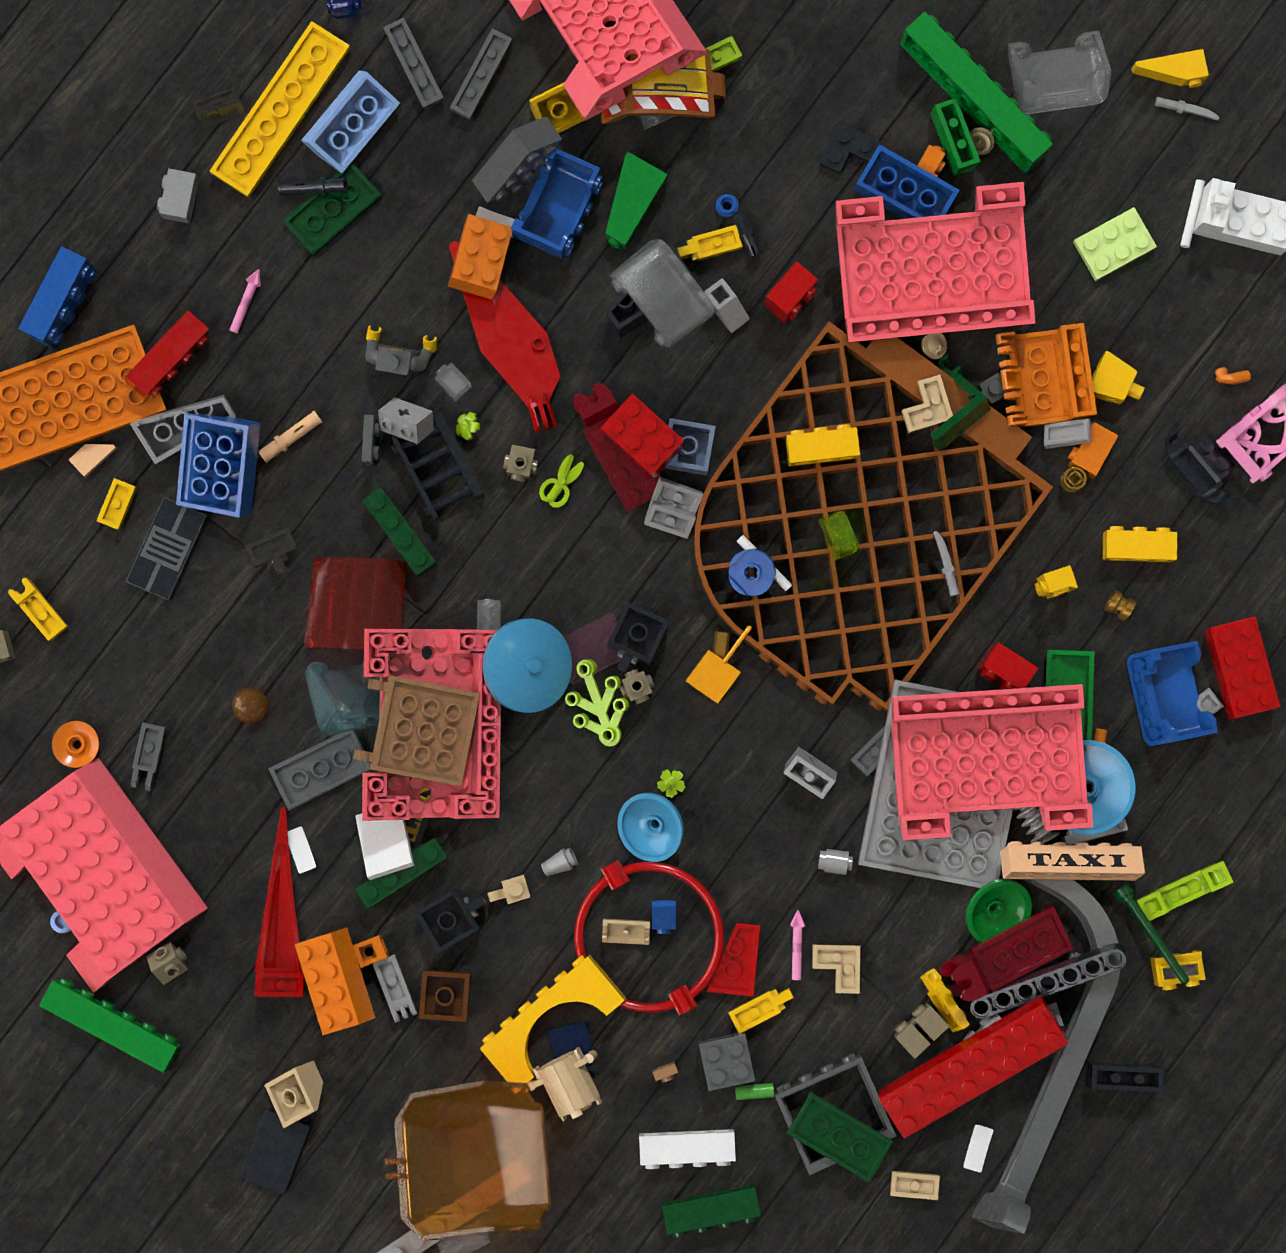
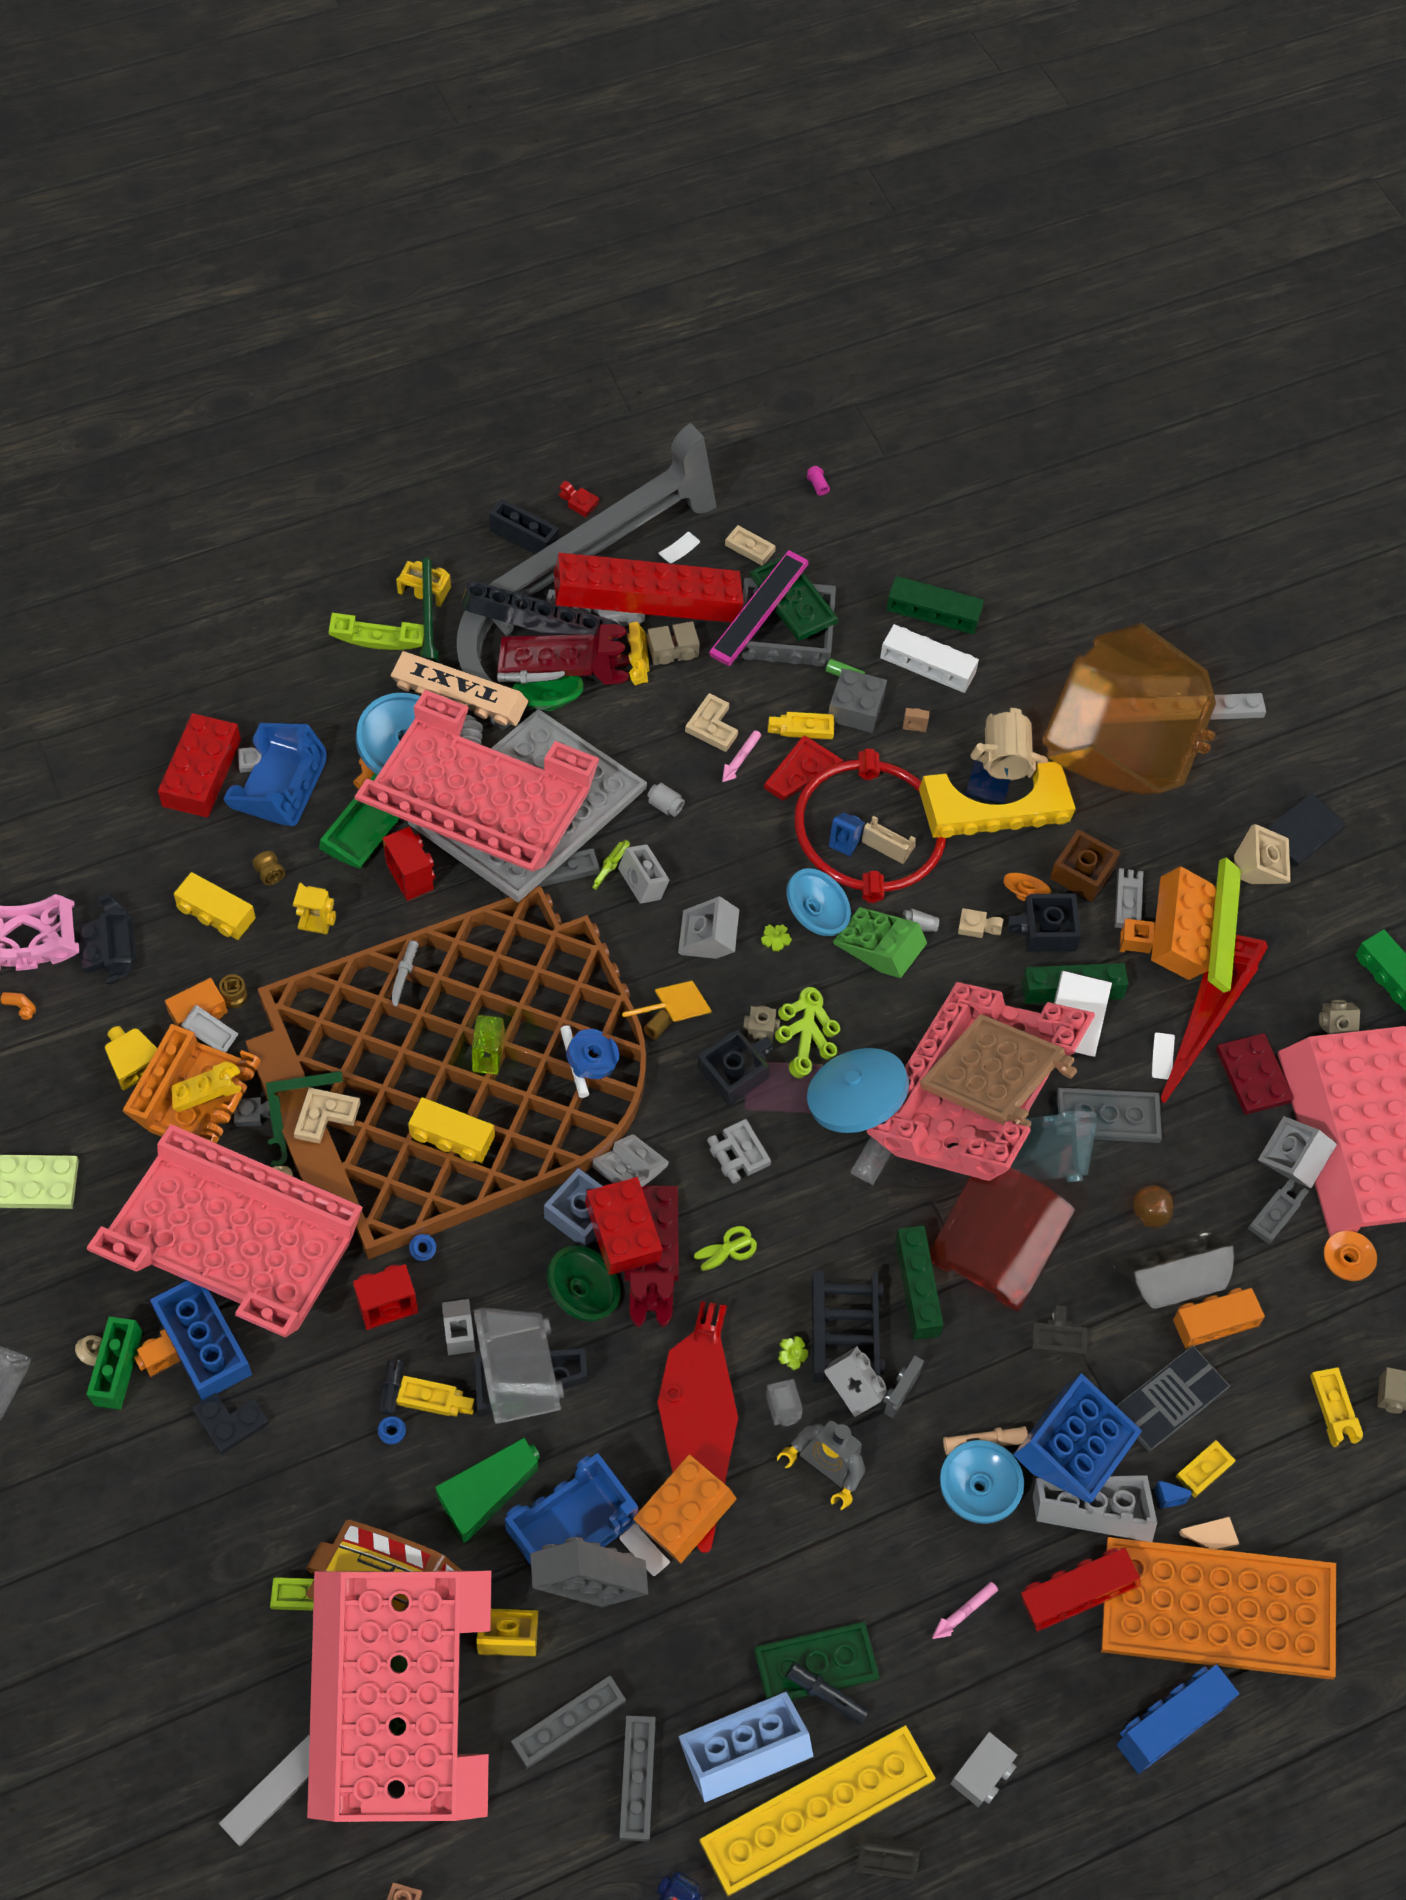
camera: 155 degrees left, 25 degrees down
dark tan brick [503,445,538,482] -> none
green brick [900,12,1053,175] -> none
none -> yellow plate [171,1062,241,1112]
none -> blue plate [409,1234,436,1261]
none -> light grey piece [497,671,565,684]
none -> dark green dish [547,1246,620,1322]
none -> red plate [559,481,599,518]
none -> lime piece [592,840,630,890]
none -> light grey slope [678,896,739,959]
none -> light grey plate [707,1119,771,1184]
none -> black tile [709,550,808,666]
none -> bright green slope [833,907,927,978]
none -> dark azure dish [940,1440,1024,1524]
none -> orange dish [1003,873,1051,901]
none -> clear smoke windscreen [1112,1232,1234,1309]
none -> blue slope [1154,1481,1192,1509]
none -> orange brick [1173,1288,1265,1349]
none -> lime tile [1208,858,1241,993]
none -> dark red plate [1216,1033,1294,1115]
none -> light grey slope [1258,1116,1337,1188]

